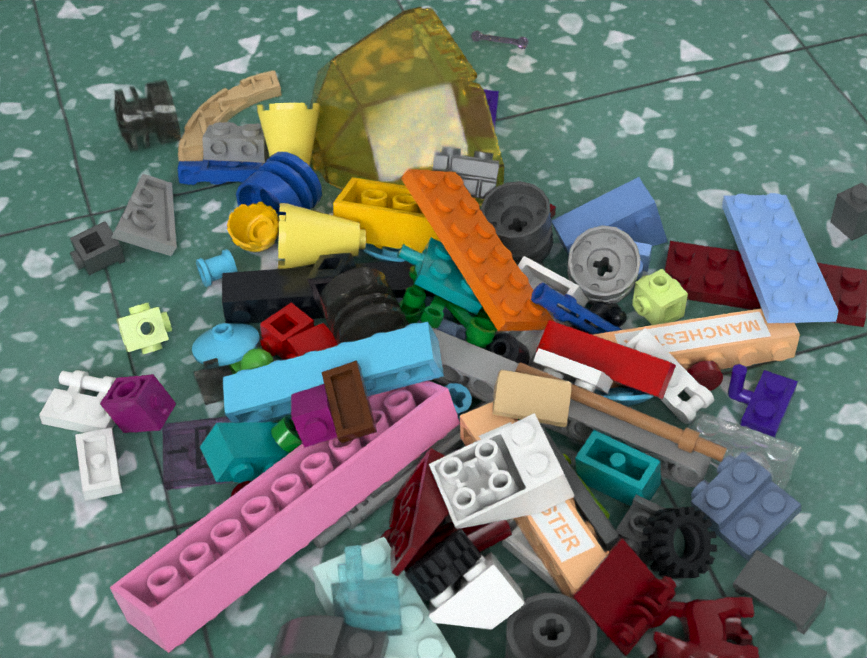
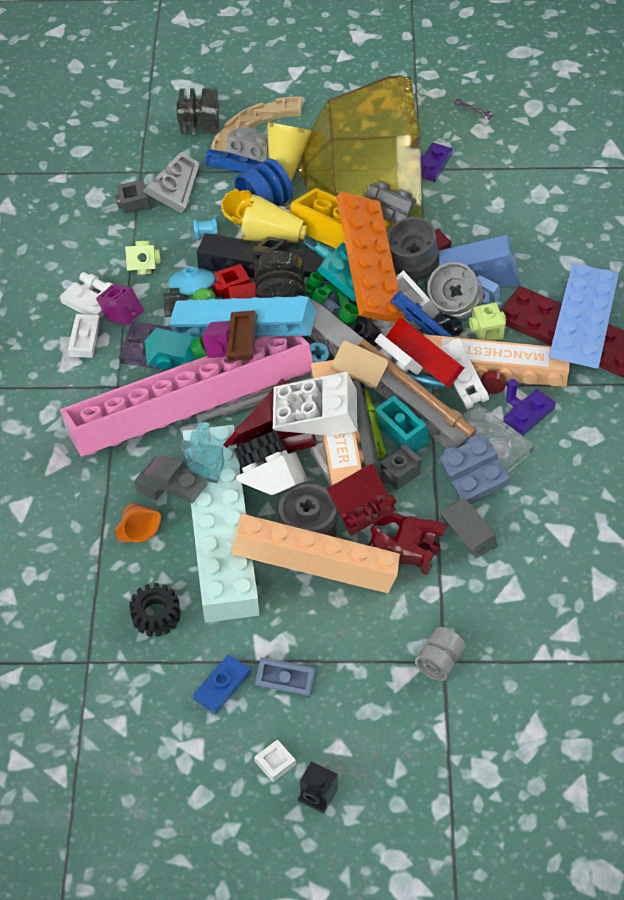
camera: 20 degrees right, 5 degrees up
black tyre [641,507,717,579] -> none

